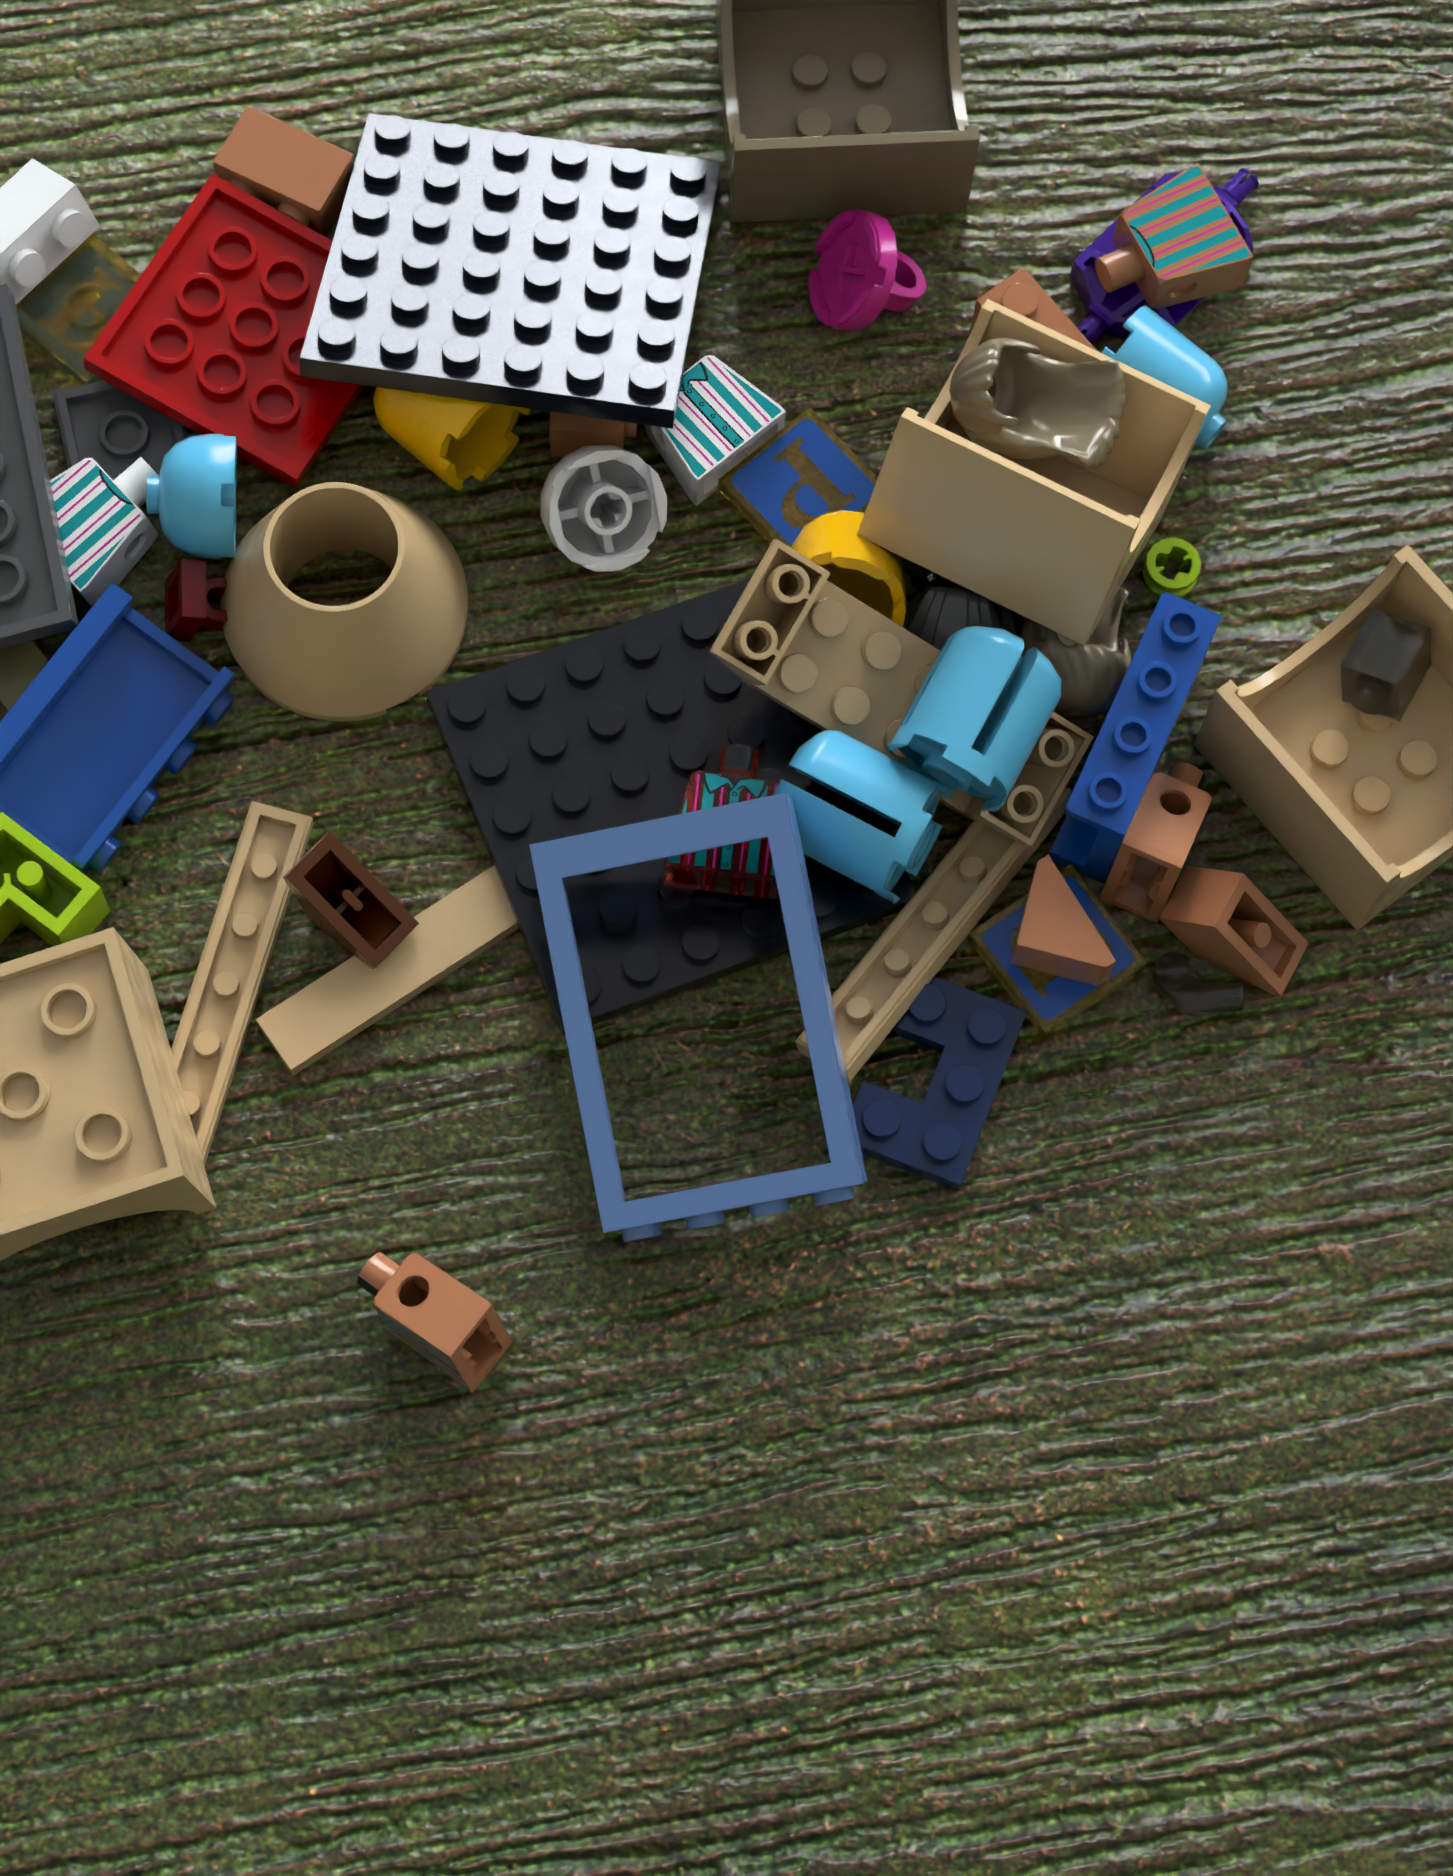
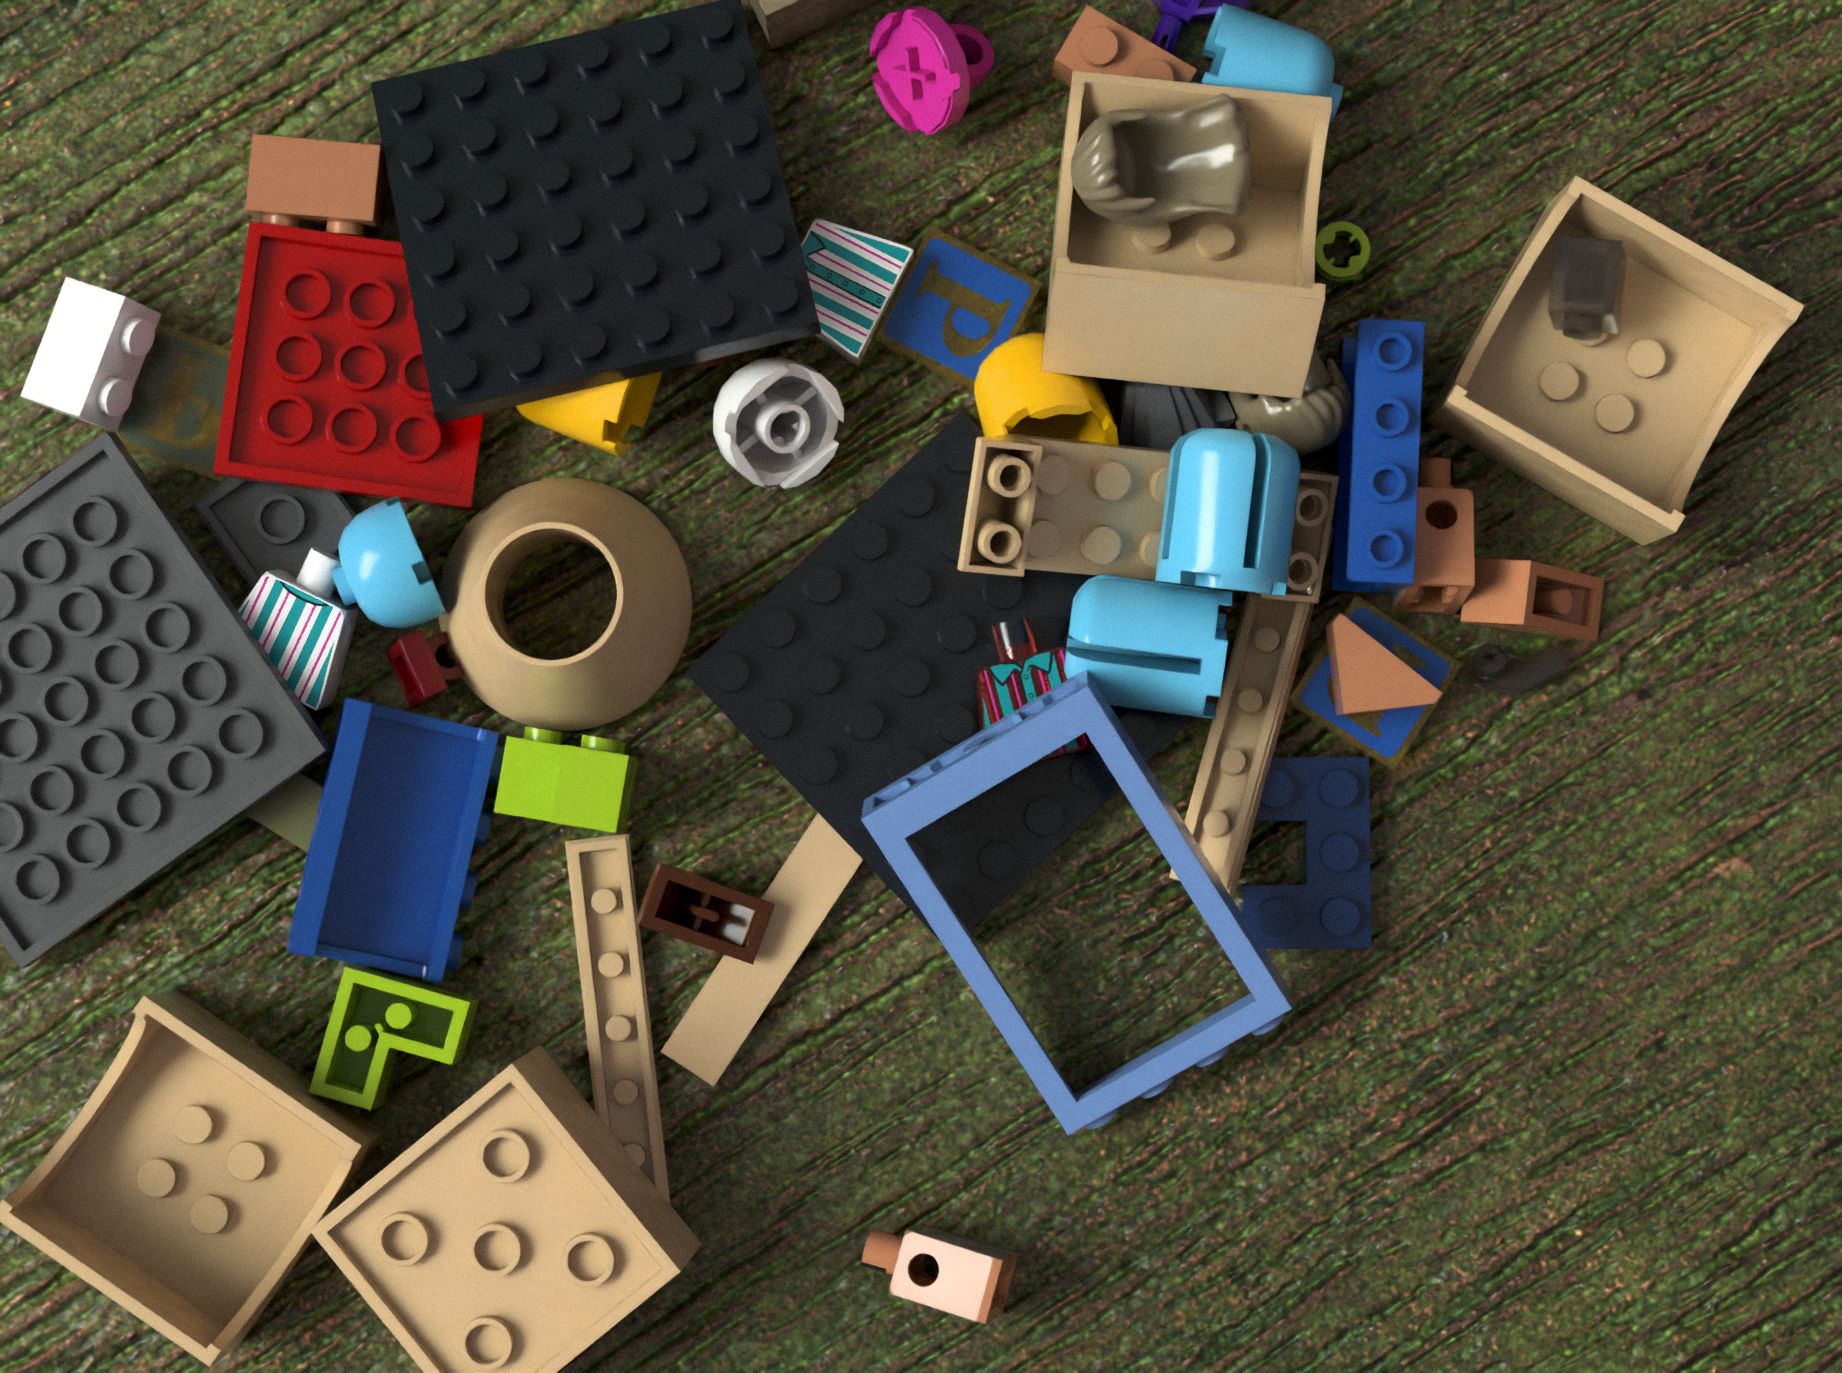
camera: 20 degrees left, 15 degrees up
none -> lime brick [494,726,639,834]

